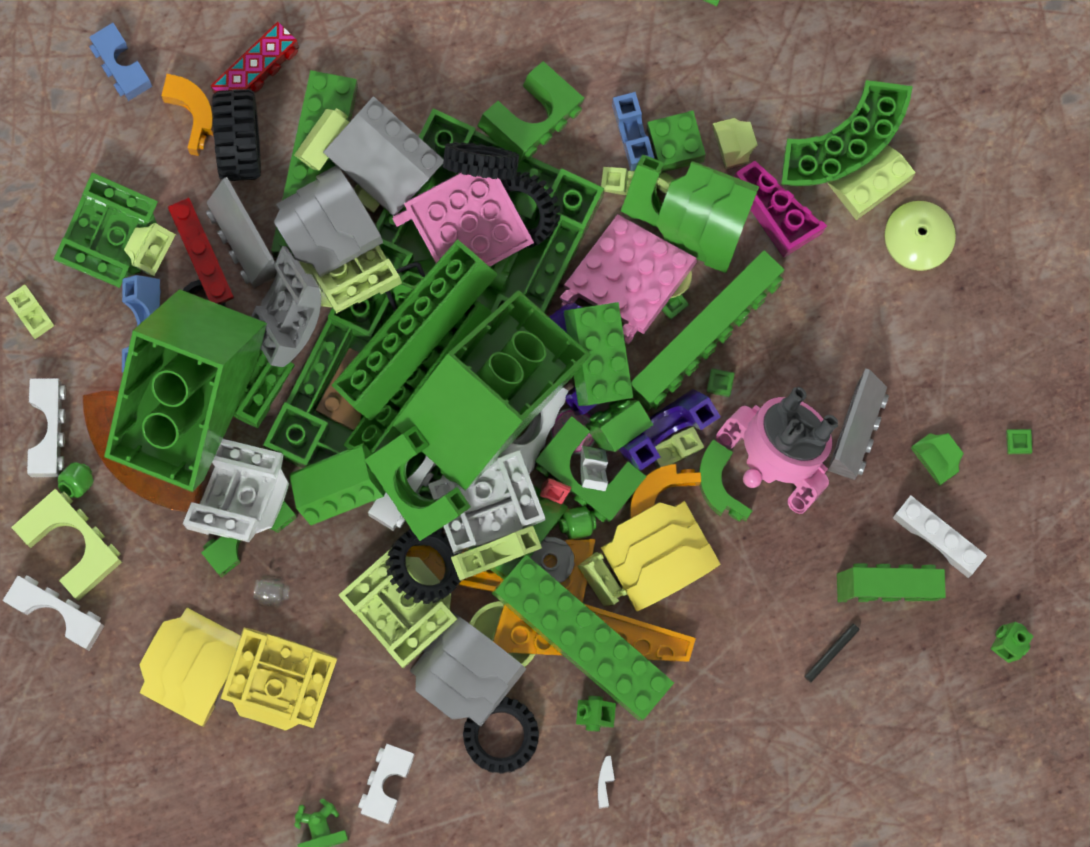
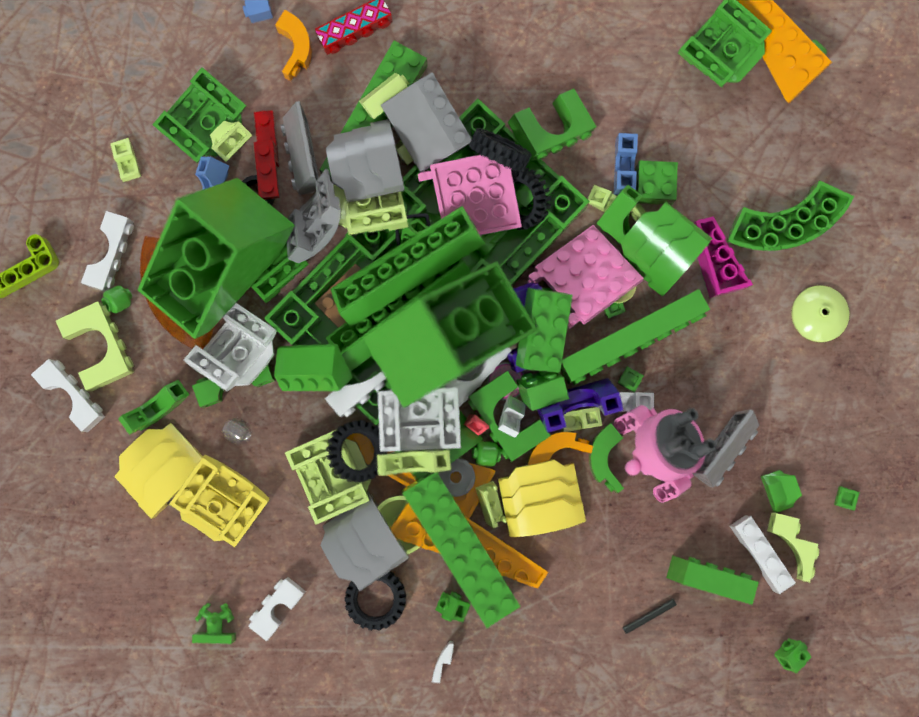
camera: 20 degrees right, 5 degrees up
black tyre [212,89,261,181] -> none
bright green arch [365,425,471,541] -> none
yellowish green slope [712,118,758,169] -> none
yellowish green slope [828,145,916,220] -> none
none -> bright green arch [118,380,189,435]
none -> white slope [619,392,654,412]
none -> yellowish green arch [767,512,819,582]

